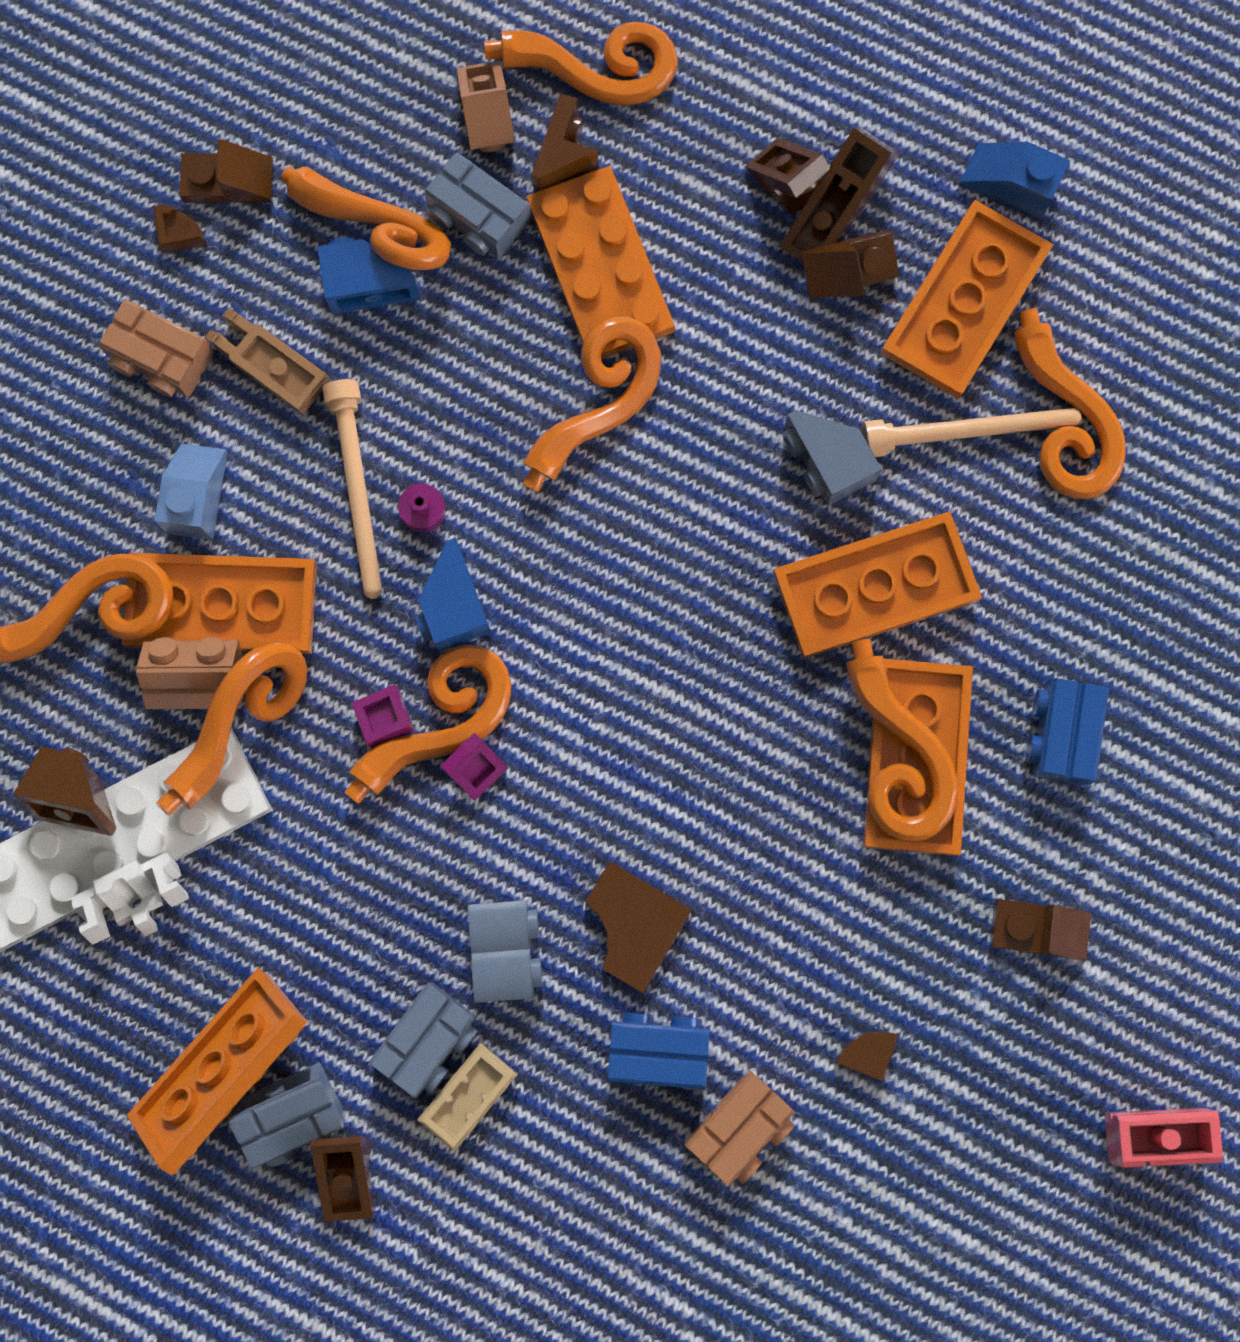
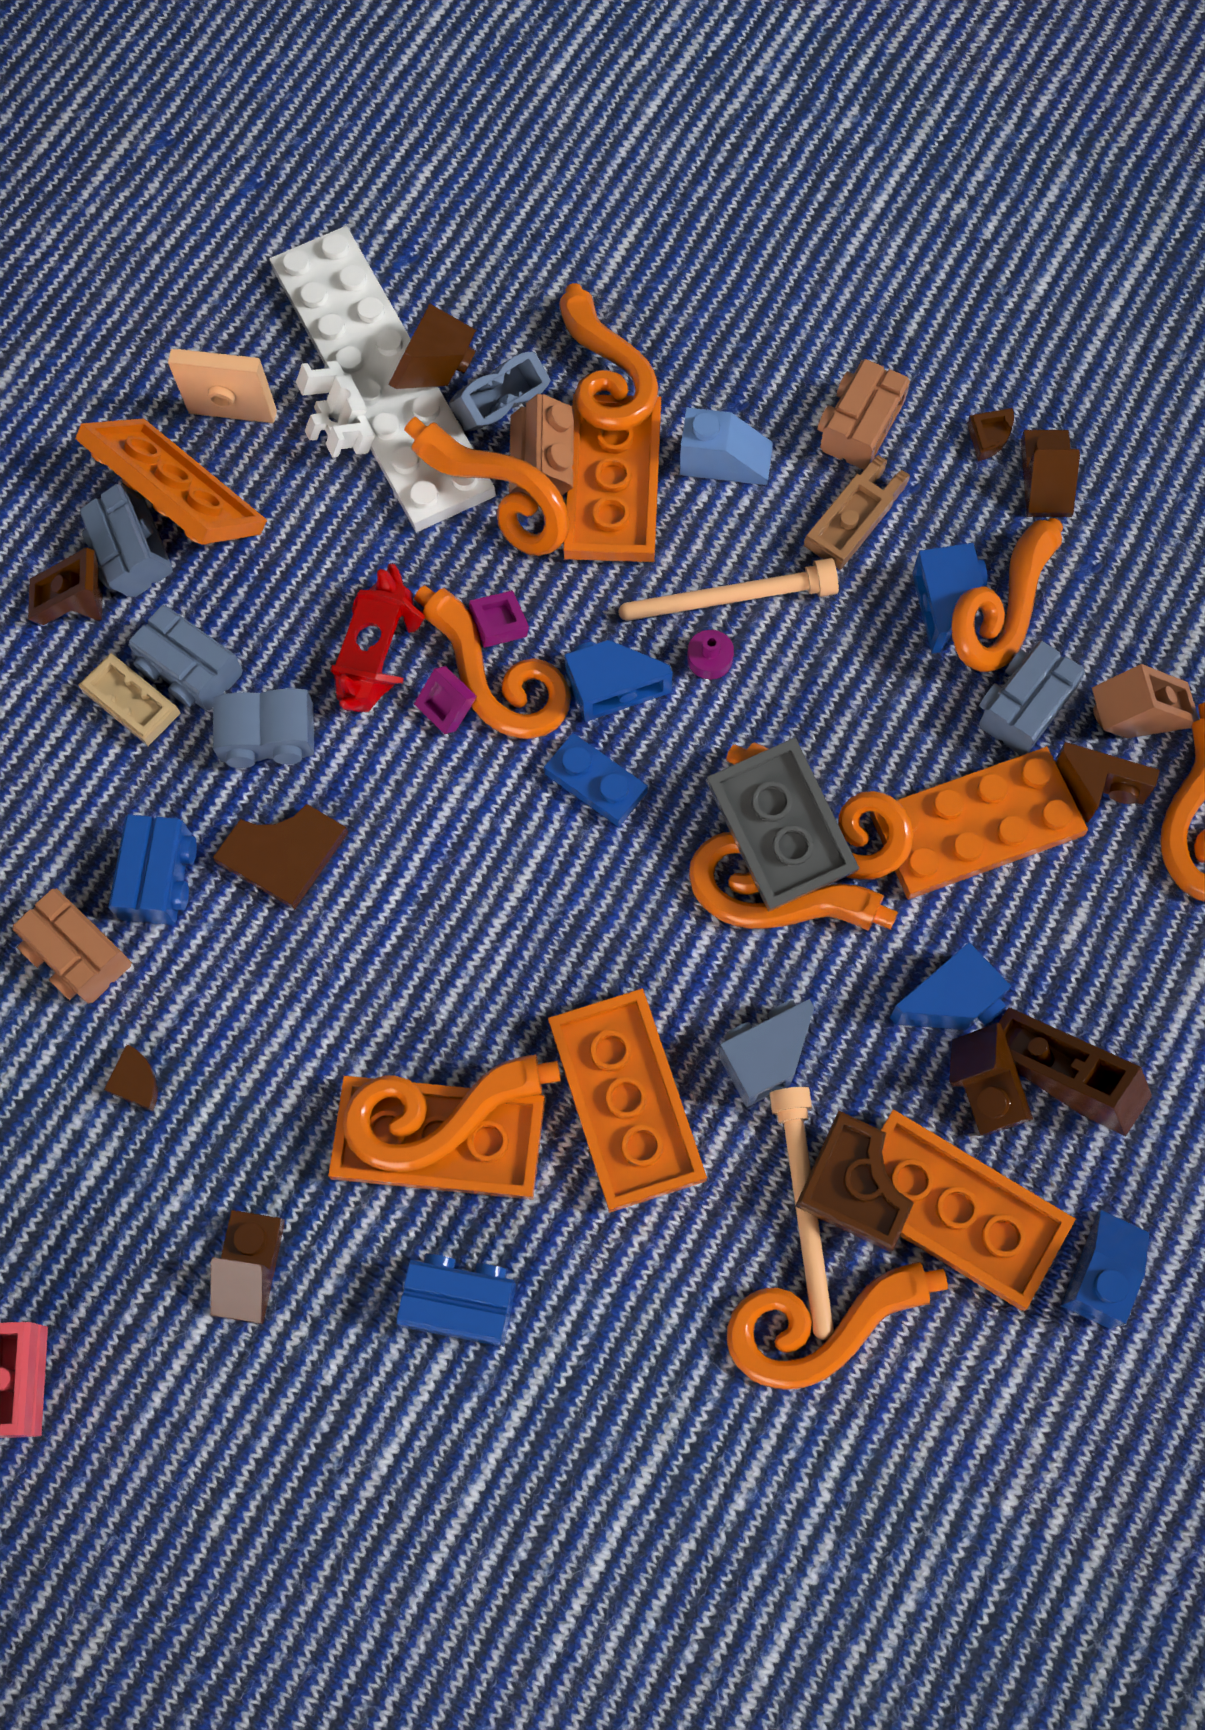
camera: 90 degrees right, 10 degrees down
reddish brown slope [744,138,830,215] -> none
none -> light nougat plate [168,349,277,423]
none -> red piece [330,563,425,712]
none -> sand blue brick [449,352,551,431]
none -> blue plate [544,733,648,827]
none -> orange plant [689,832,898,931]
none -> dark grey plate [706,737,860,912]
none -> reddish brown tile [795,1111,914,1253]
none -> blue slope [889,942,1011,1030]

